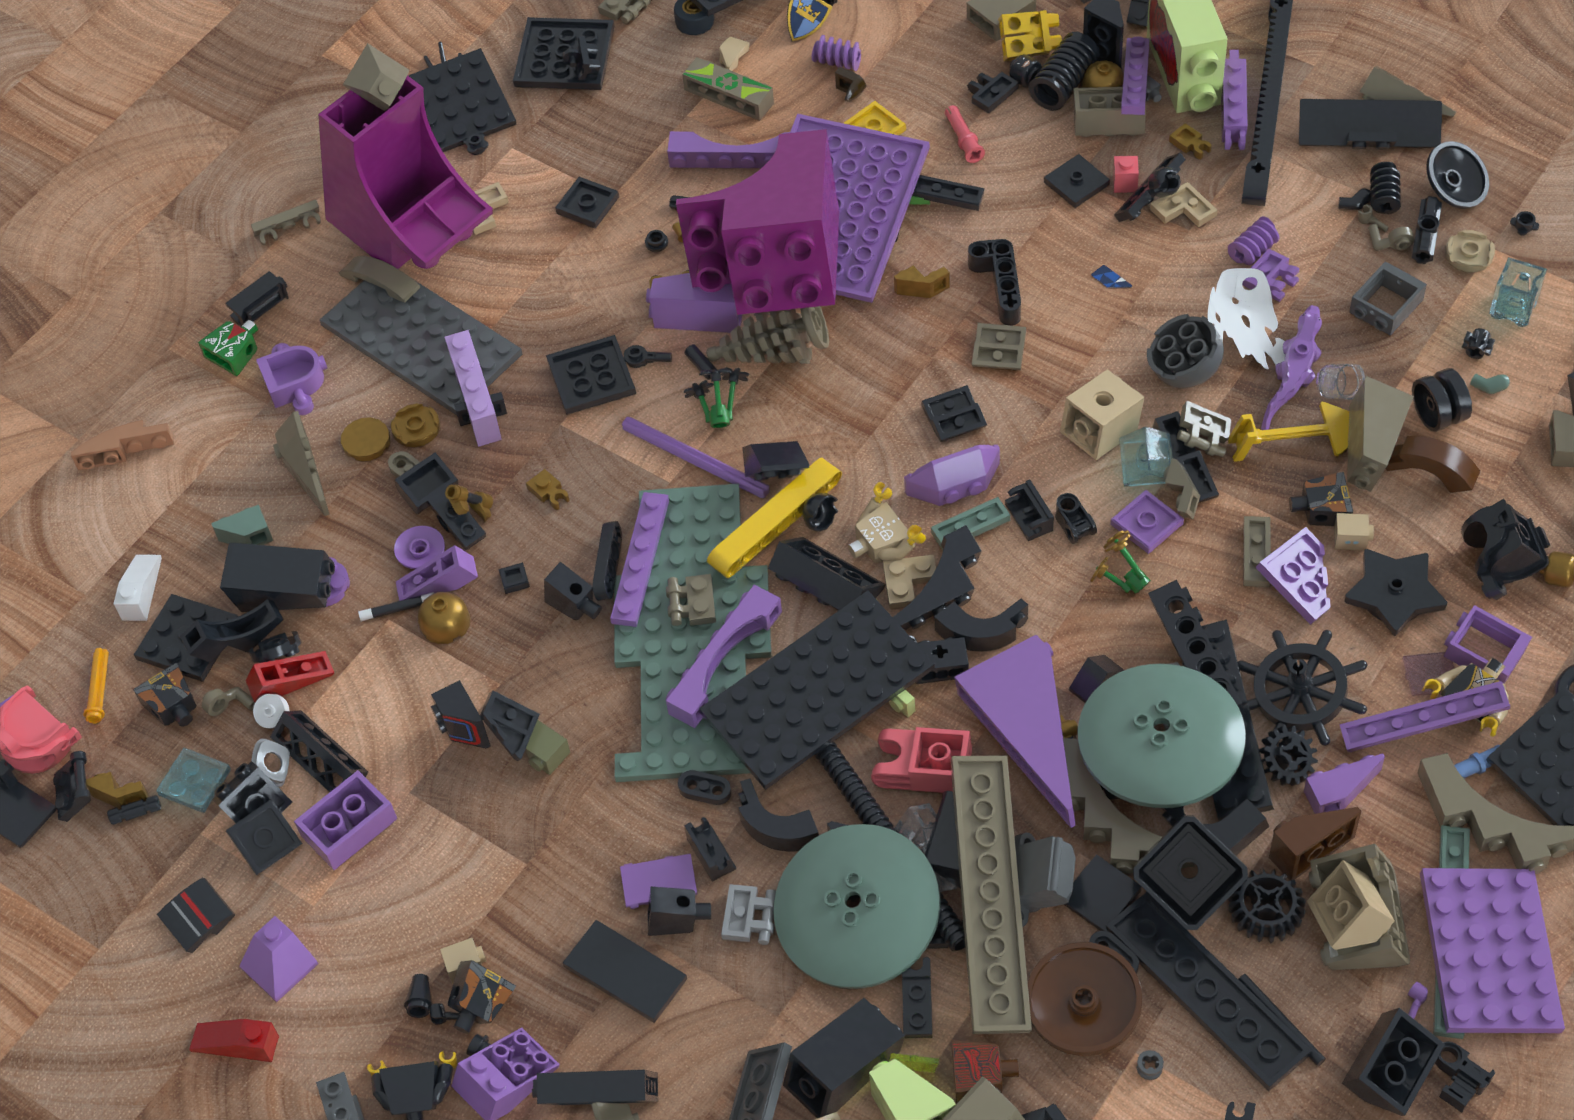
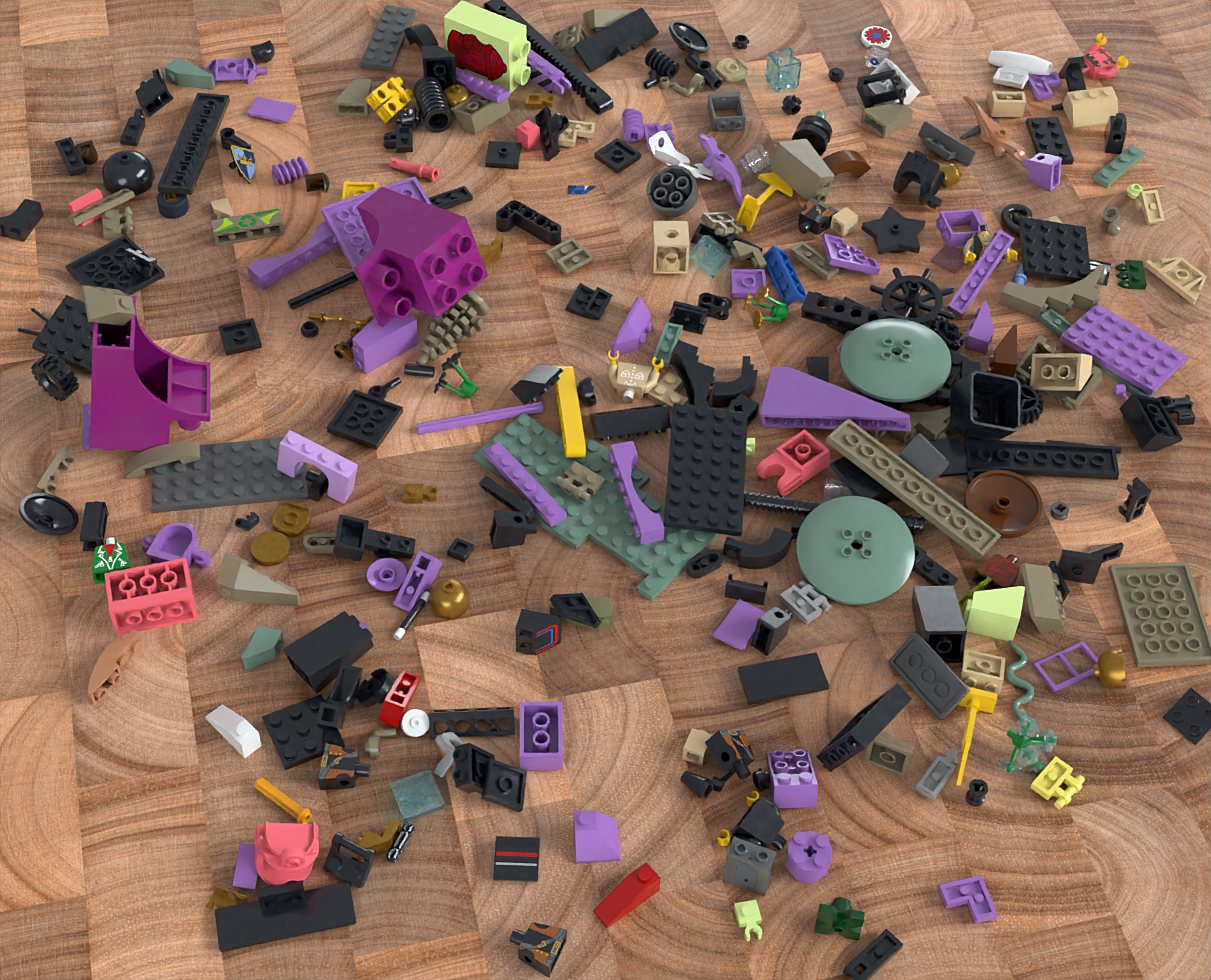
camera: 55 degrees left, 5 degrees down
pearl gold piece [445,484,493,522] -> none
none -> black dish [19,493,79,536]
none -> coral brick [104,558,199,636]
none -> black arm [235,512,259,531]
none -> torso [510,922,567,978]
none -> dark tan bracket [552,23,589,53]
none -> black plate [594,138,641,174]
none -> blue fence [763,246,807,306]

